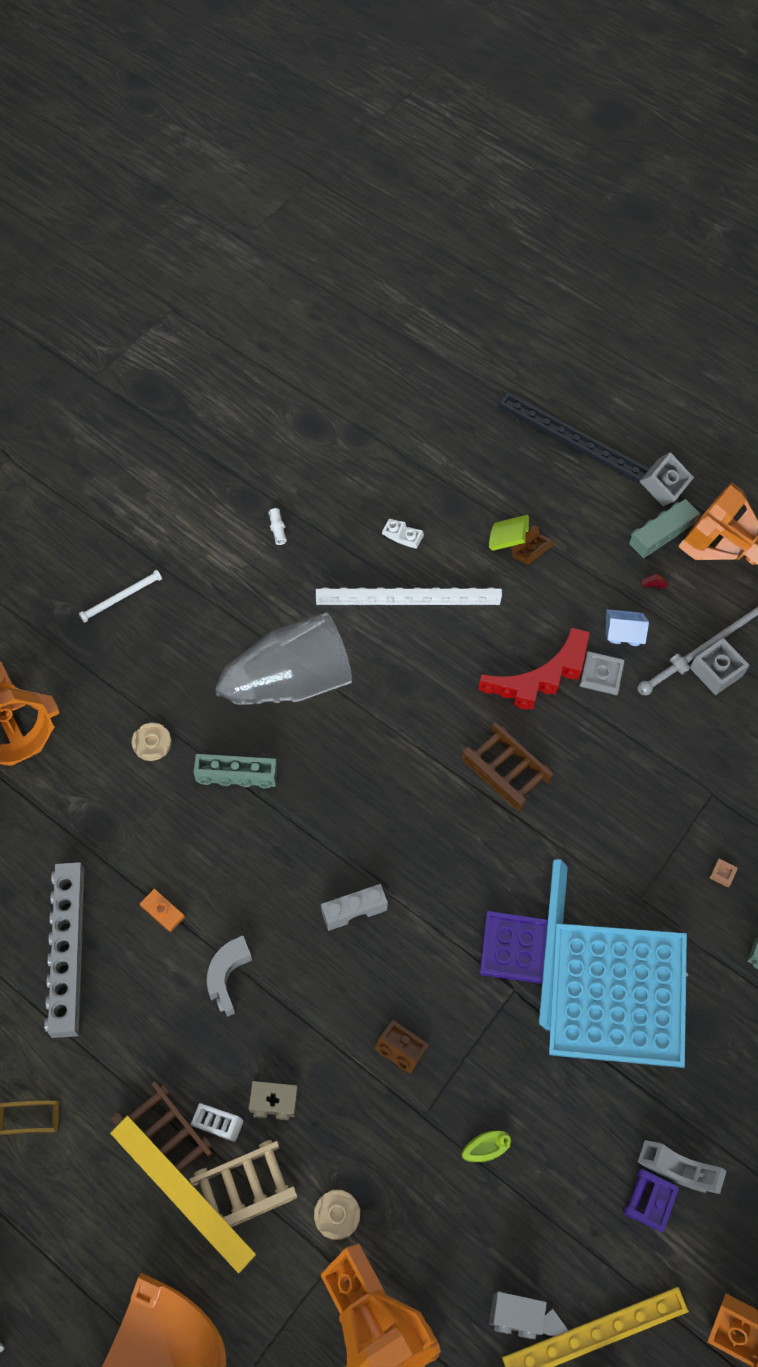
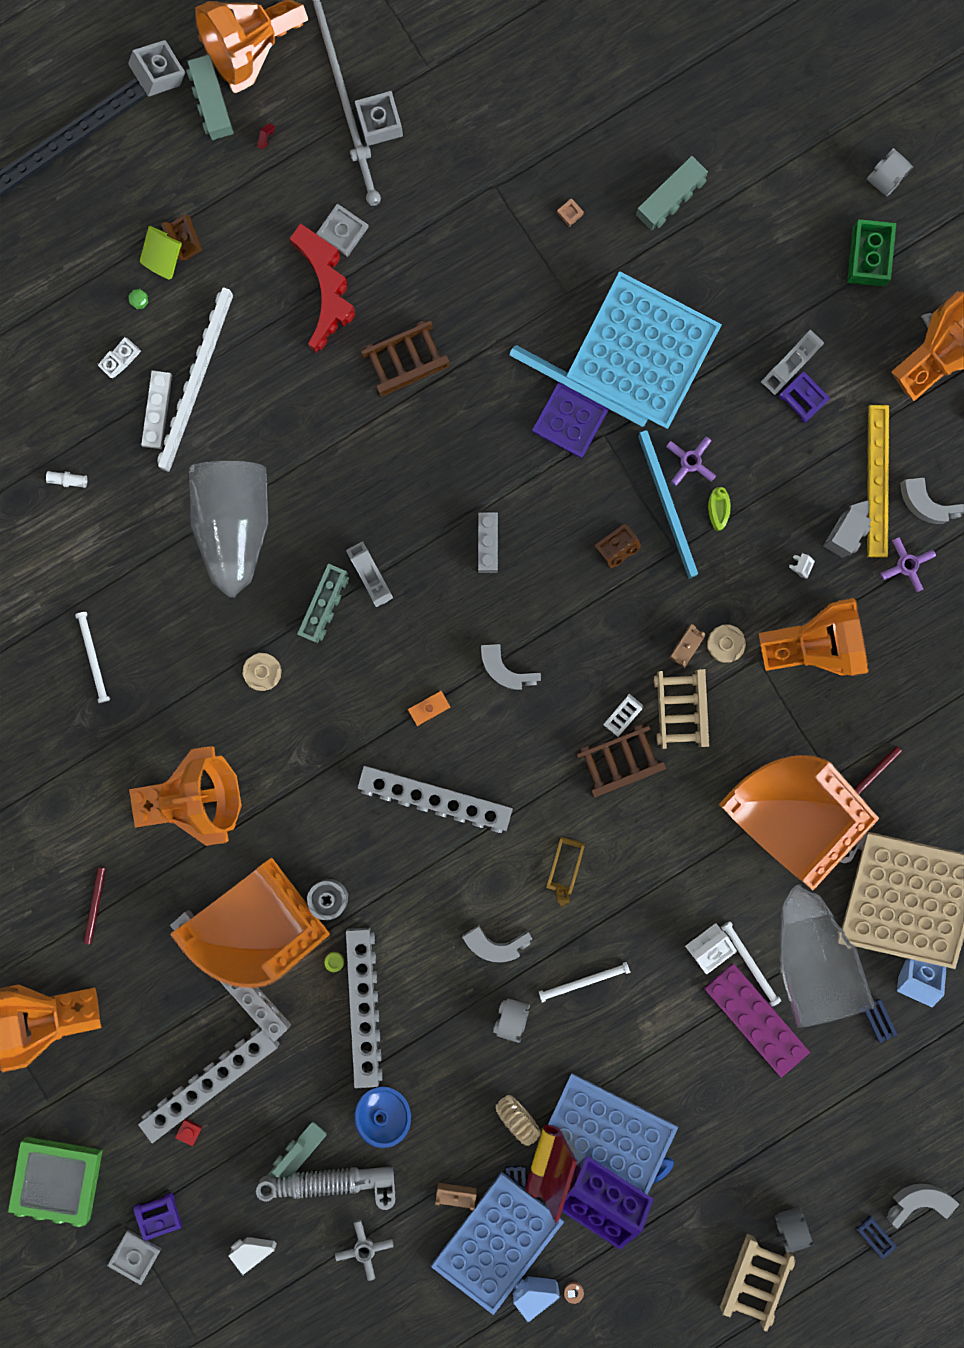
camera: 65 degrees left, 25 degrees up
yellow tile [110,1116,256,1274] -> none
dark tan brick [249,1081,298,1120] -> none
light blue slope [606,609,649,646] -> none
none -> bright green tile [129,289,148,309]
none -> white plate [141,371,172,449]
none -> light grey arch [346,541,393,607]
none -> medium azure tile [638,431,698,579]
none -> medium lavender bar [666,437,716,486]
none -> medium nougat hinge [668,624,705,668]
none -> white tile [789,553,815,579]

